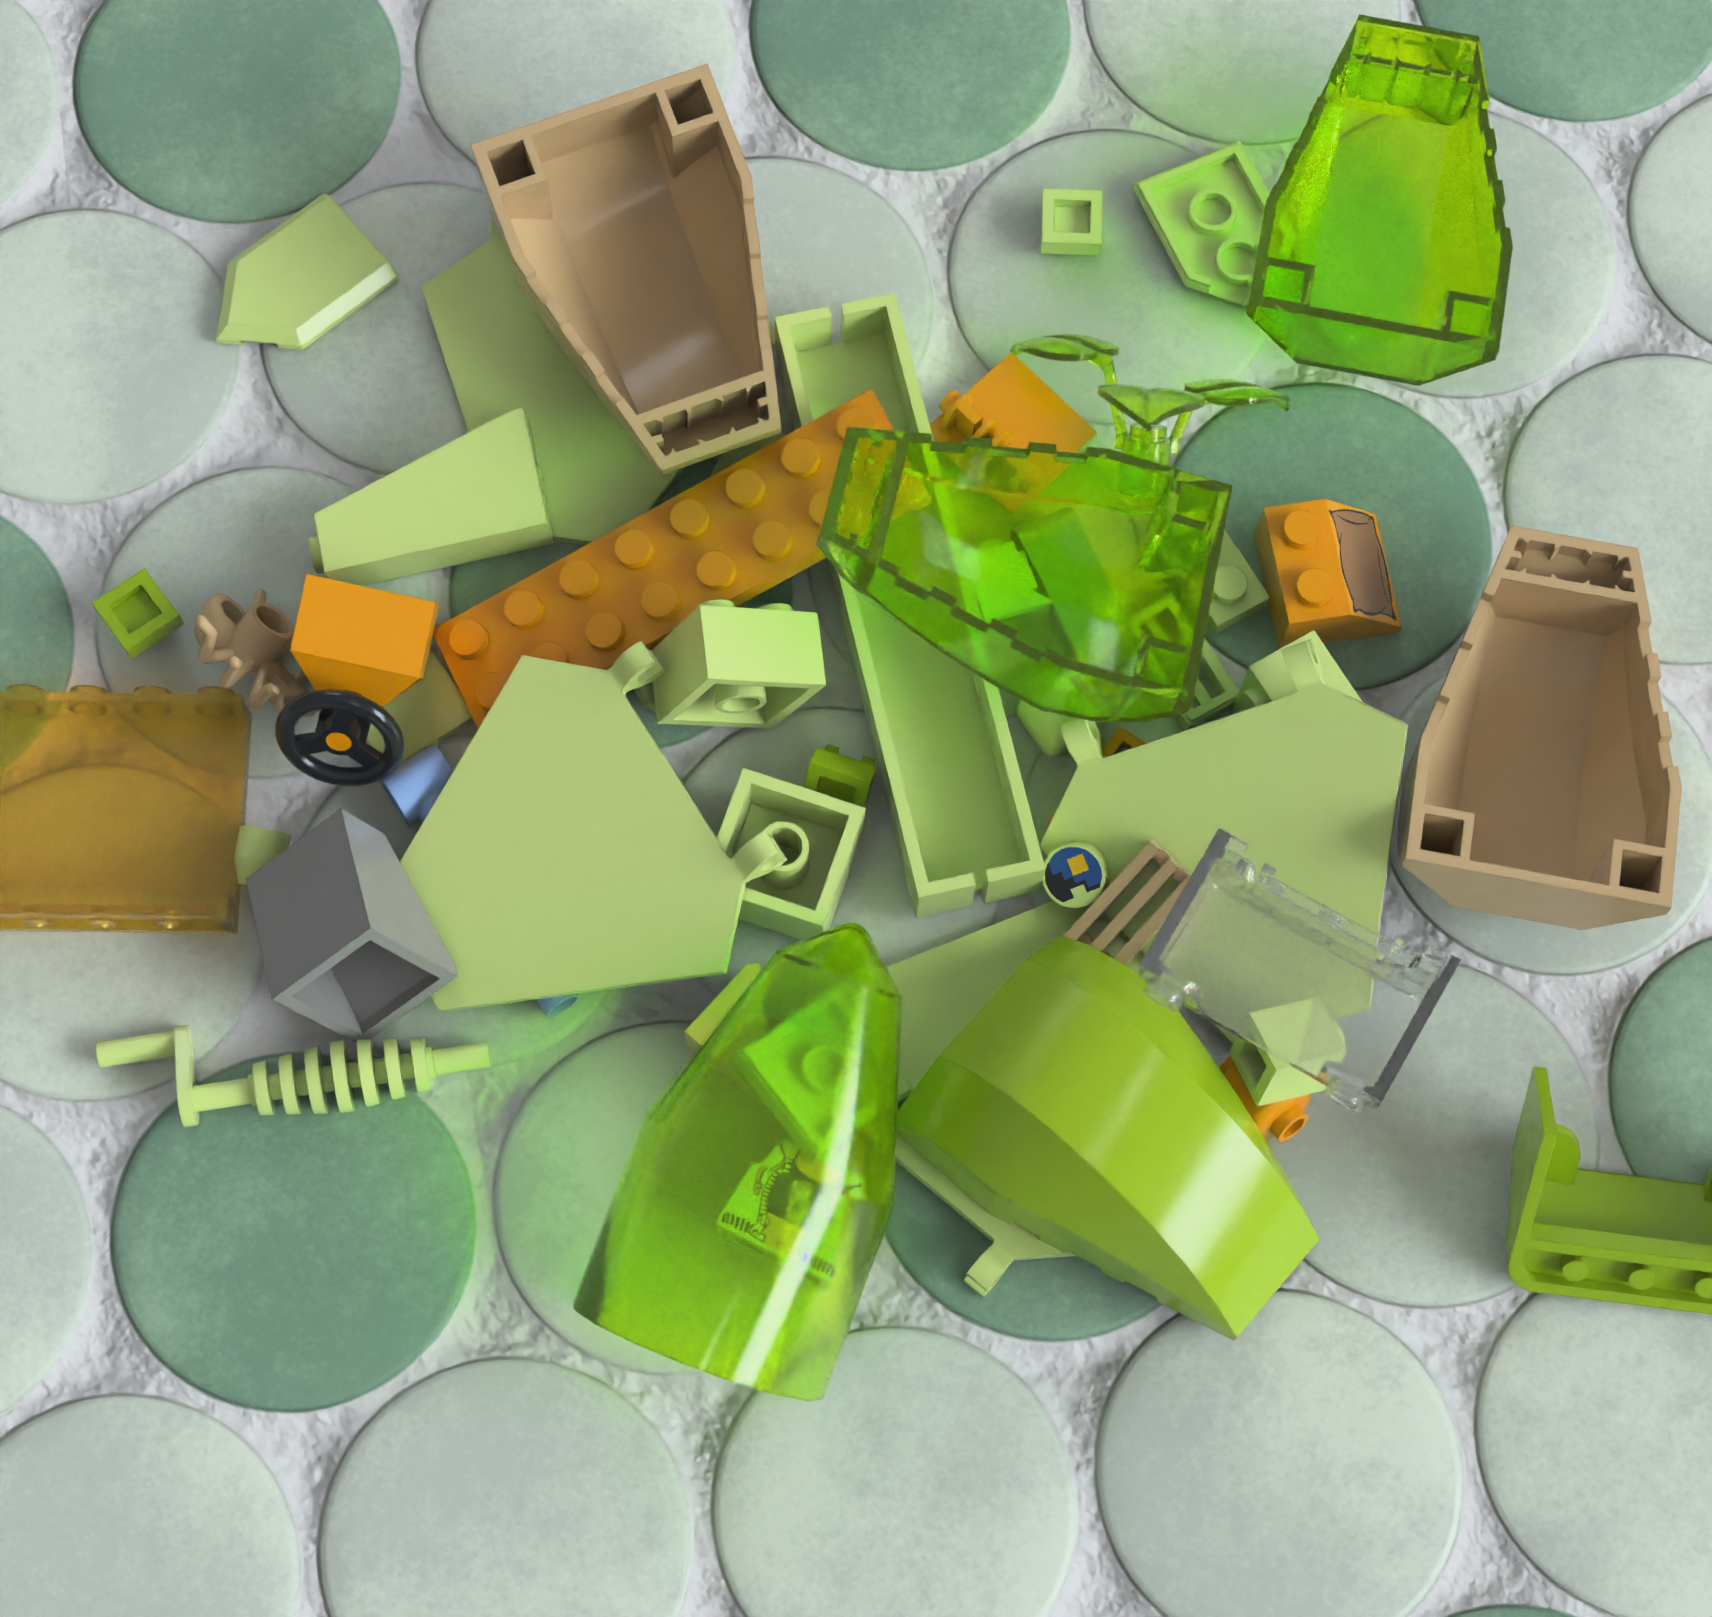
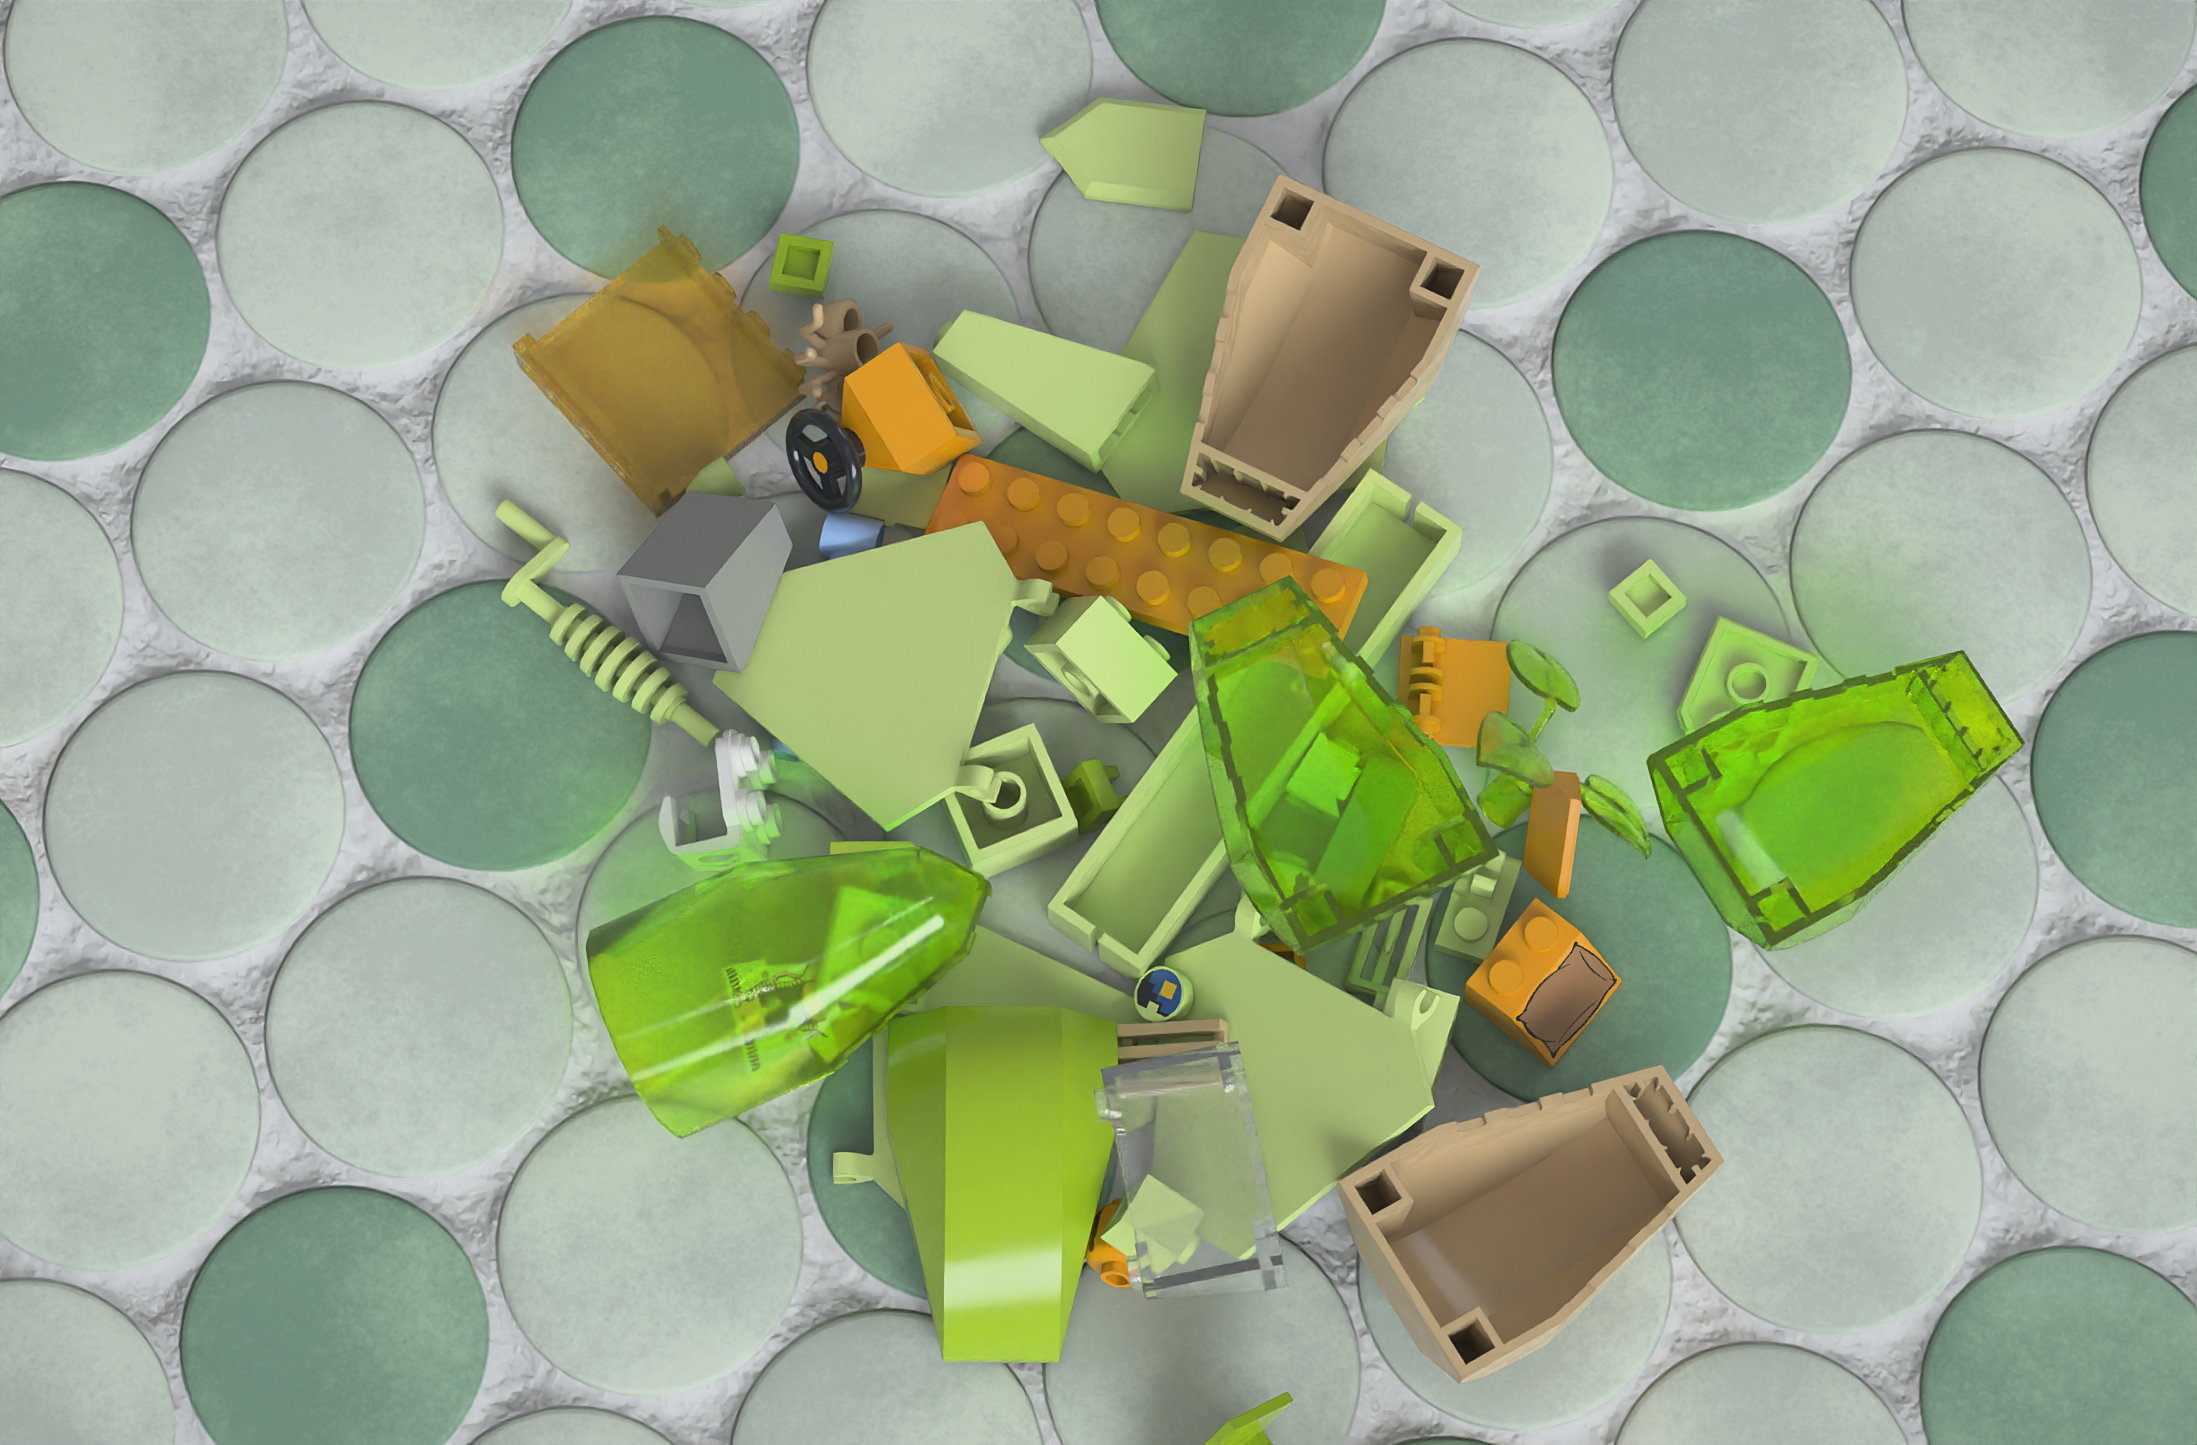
camera: 55 degrees right, 0 degrees up
none -> piece [658,729,784,871]
none -> light orange slope [1523,770,1582,899]

